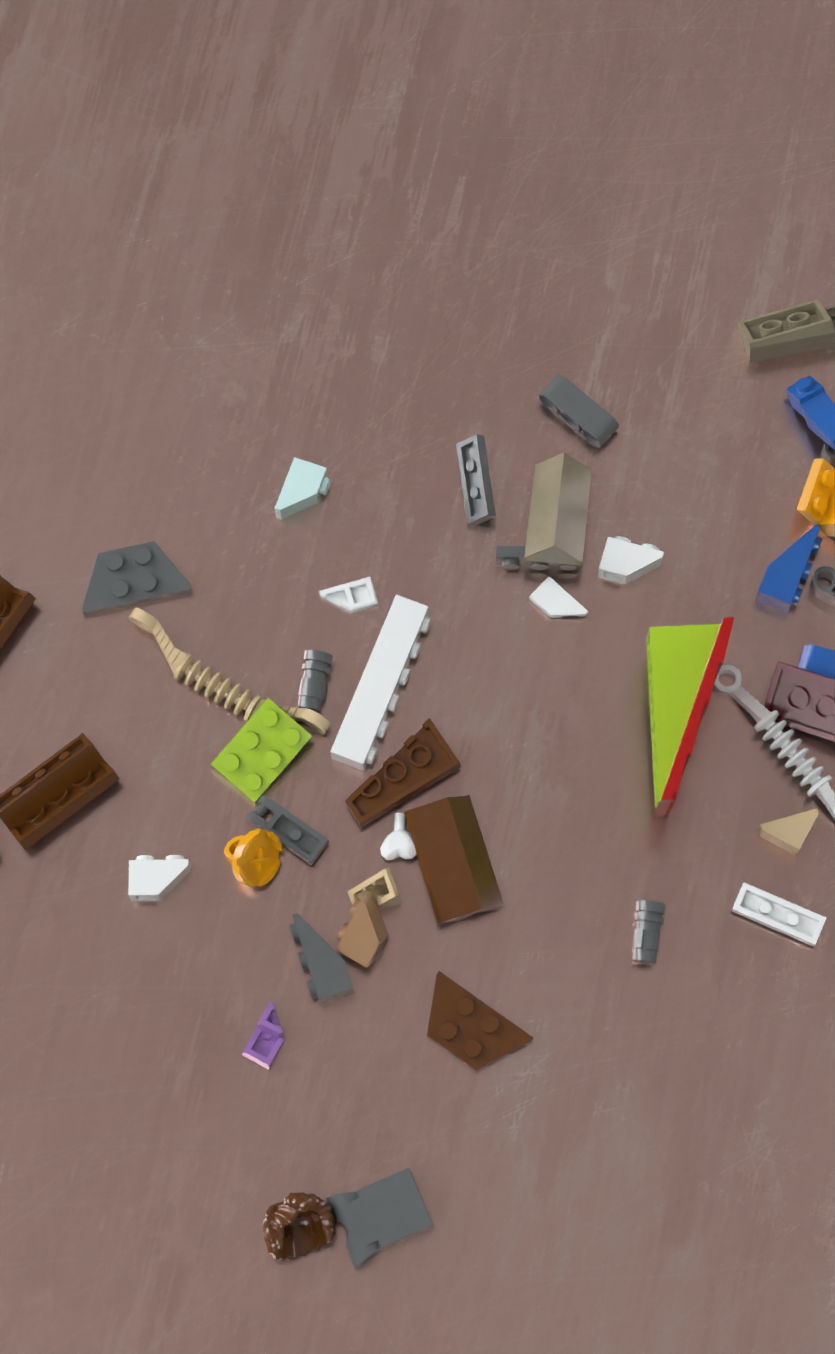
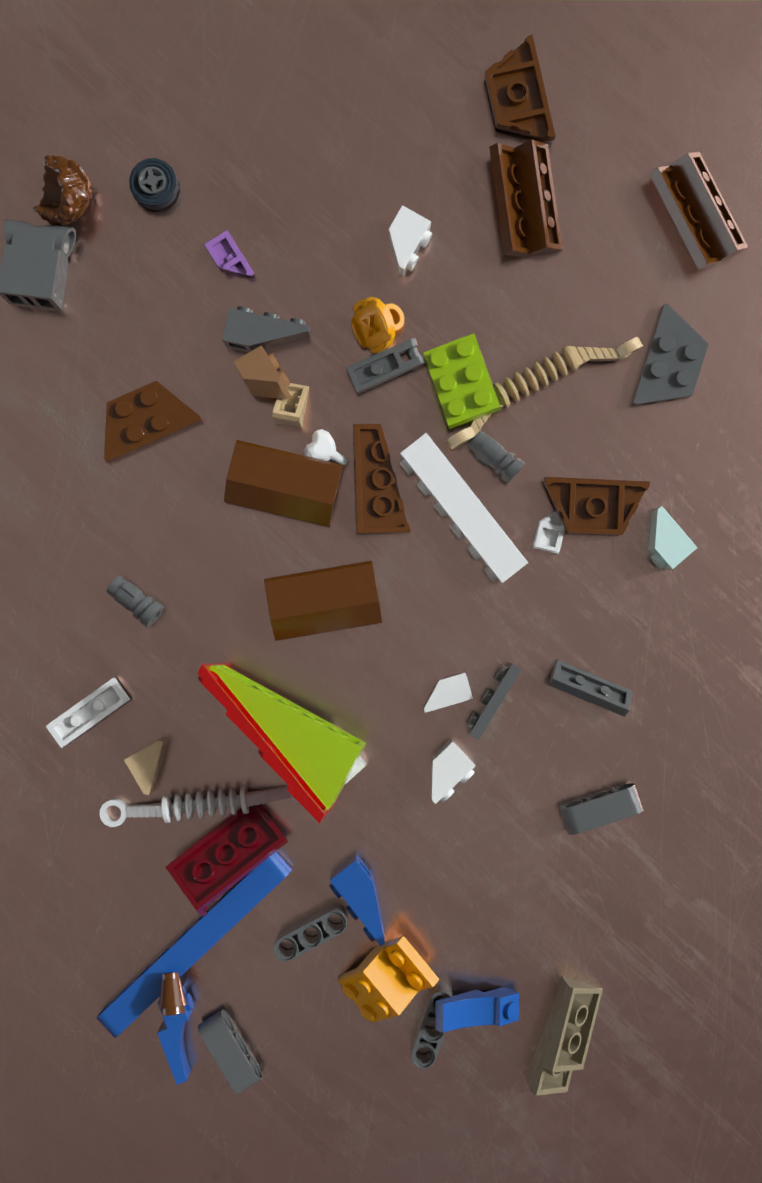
camera: 115 degrees right, 15 degrees up
dark tan slope [524,452,592,566] -> none
none -> black wheel [129,158,179,210]
none -> reddish brown slope [264,561,382,641]
none -> reddish brown wing [544,477,650,536]

